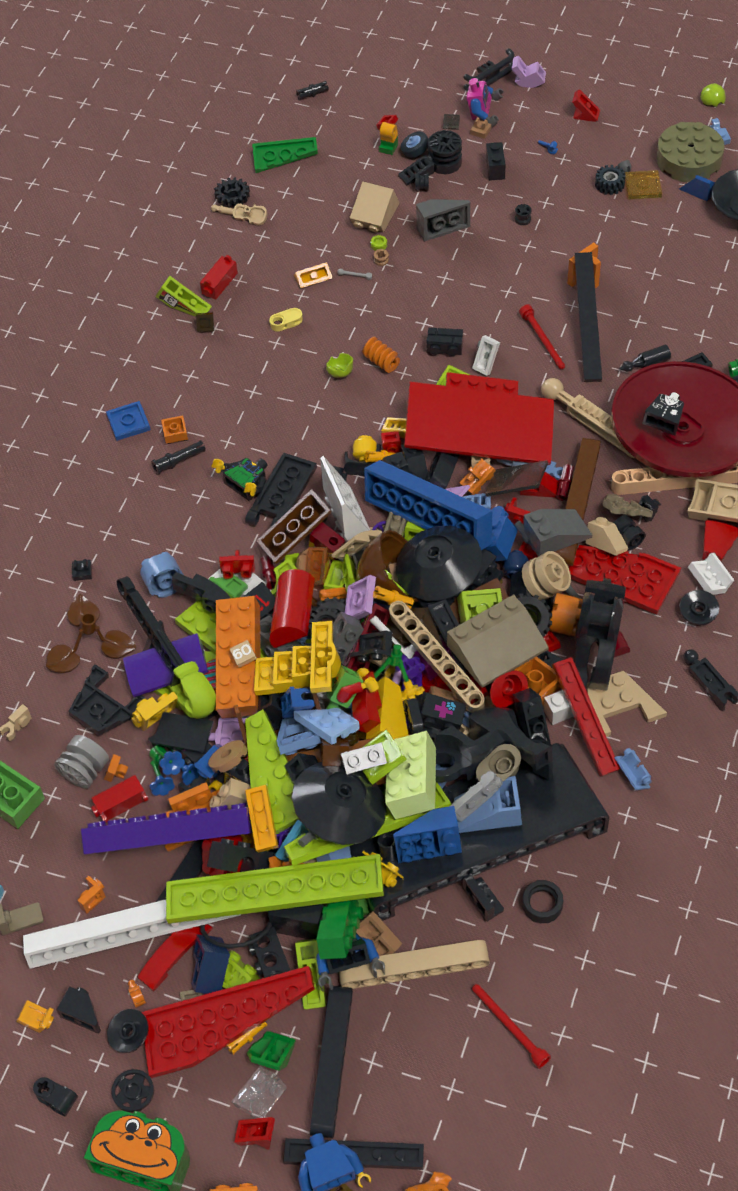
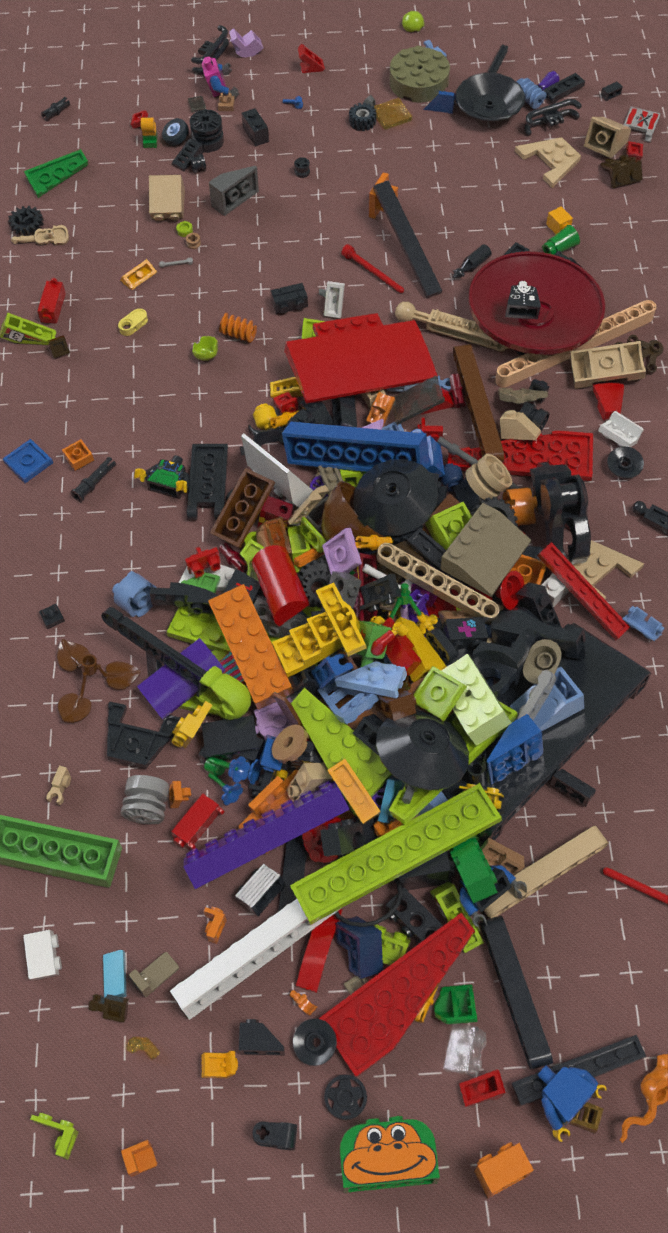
camera: 25 degrees left, 5 degrees up
tan tile [230,640,257,668] -> none
hinge [340,742,387,774] -> none
black tyre [522,880,563,924] -> none
dark grey slope [524,509,593,555] -> none
none -> brick [235,864,286,916]

